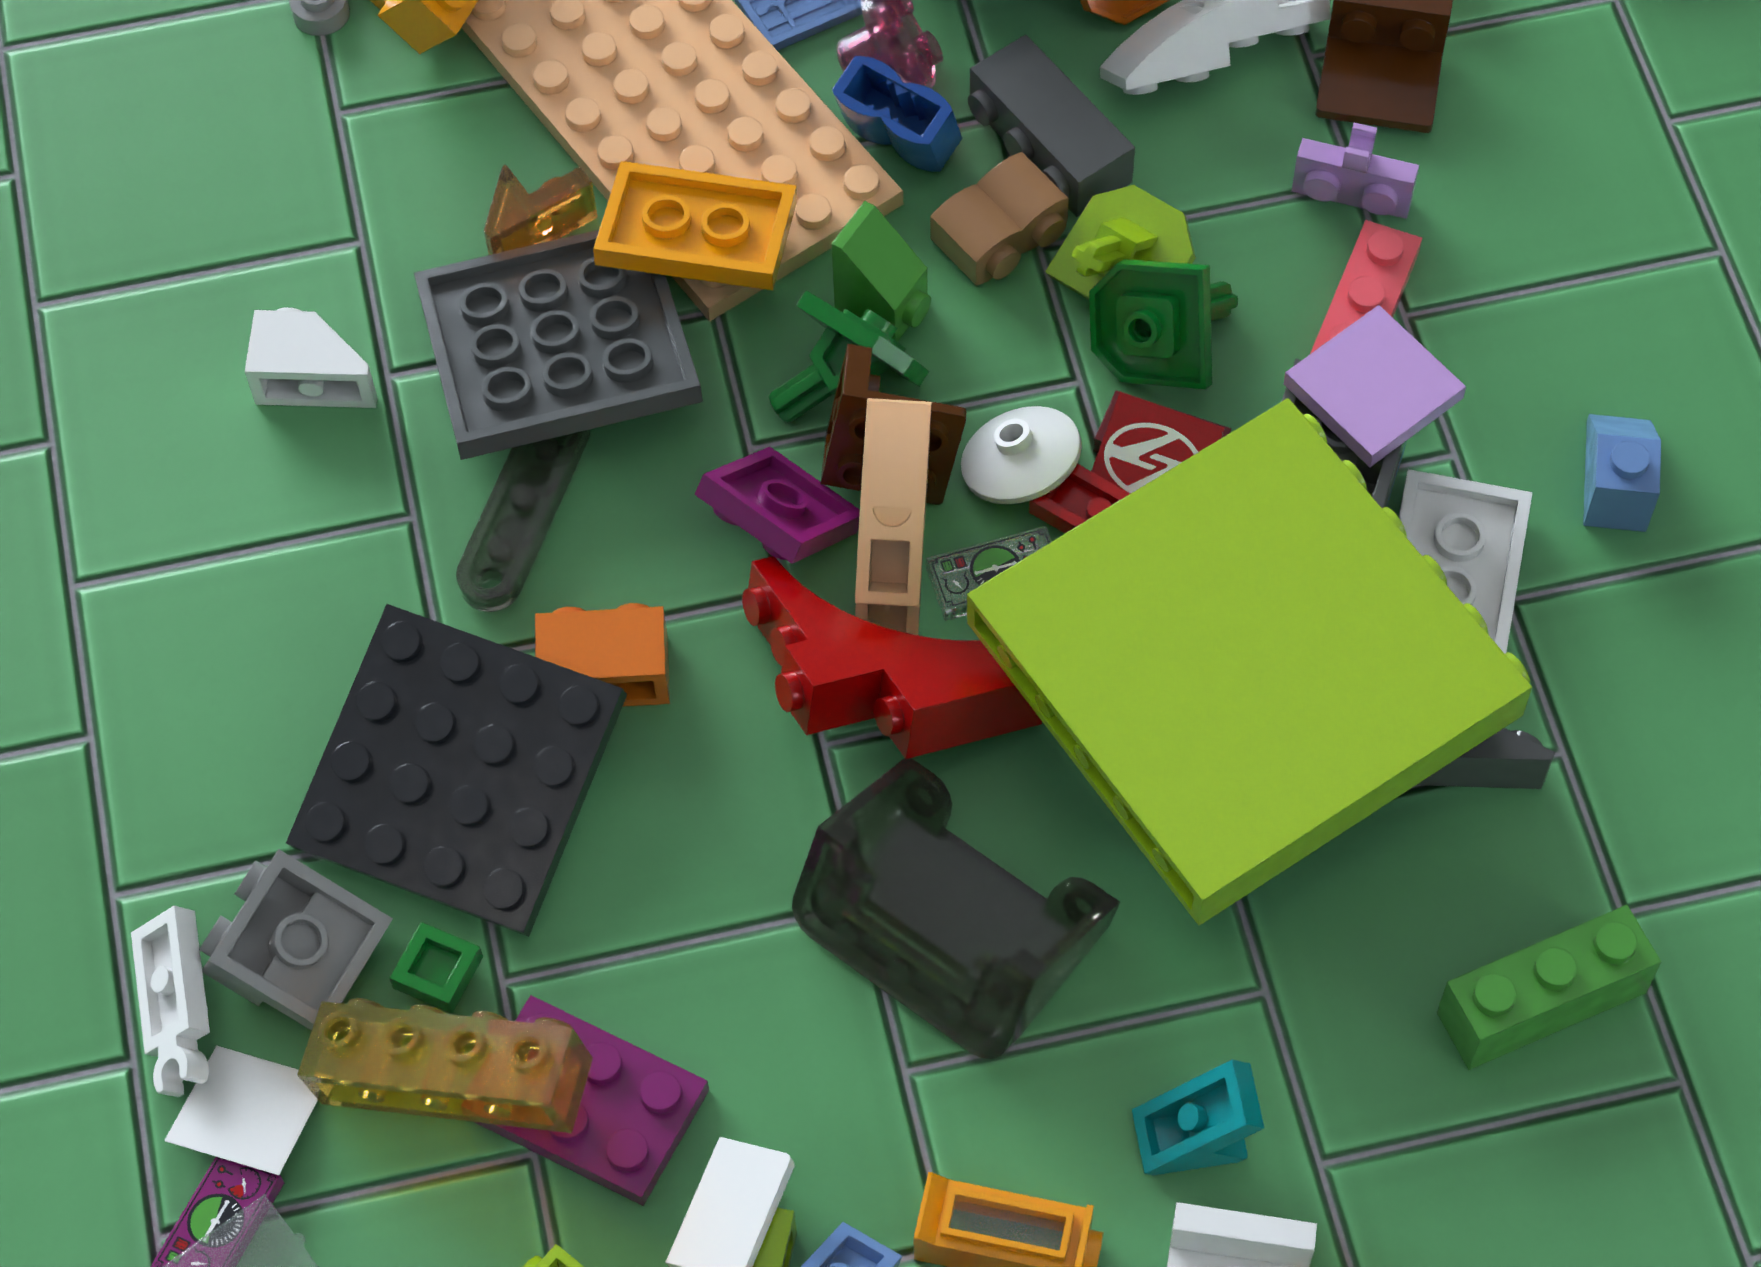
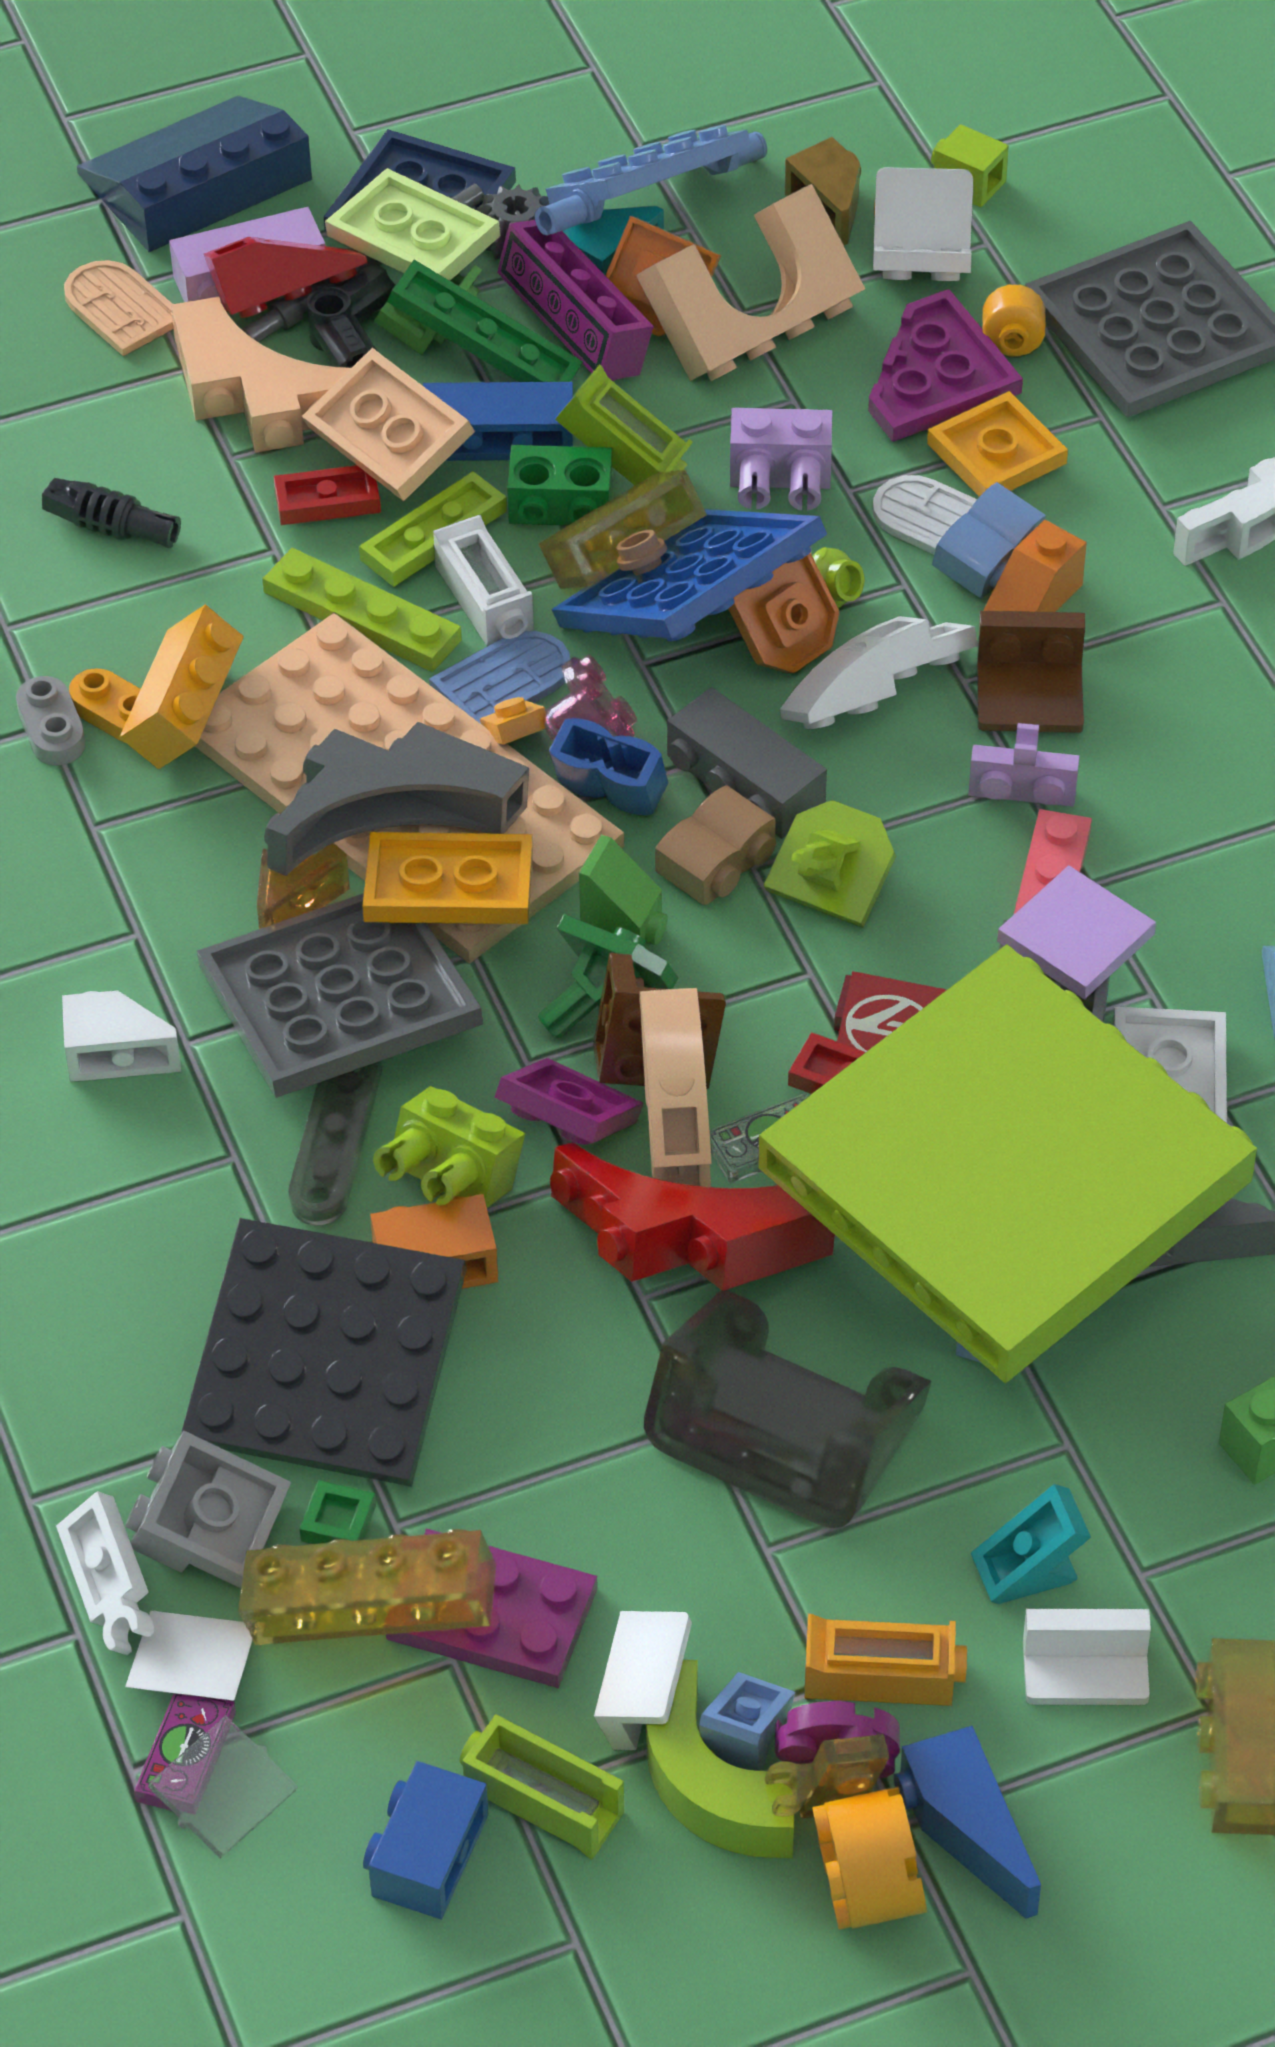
camera: 10 degrees left, 10 degrees down
white dish [961,406,1082,504] -> none
green piece [1089,259,1238,389] -> none
none -> dark grey arch [264,722,529,876]
none -> lime brick [373,1086,525,1208]
none -> light orange plate [480,697,550,745]

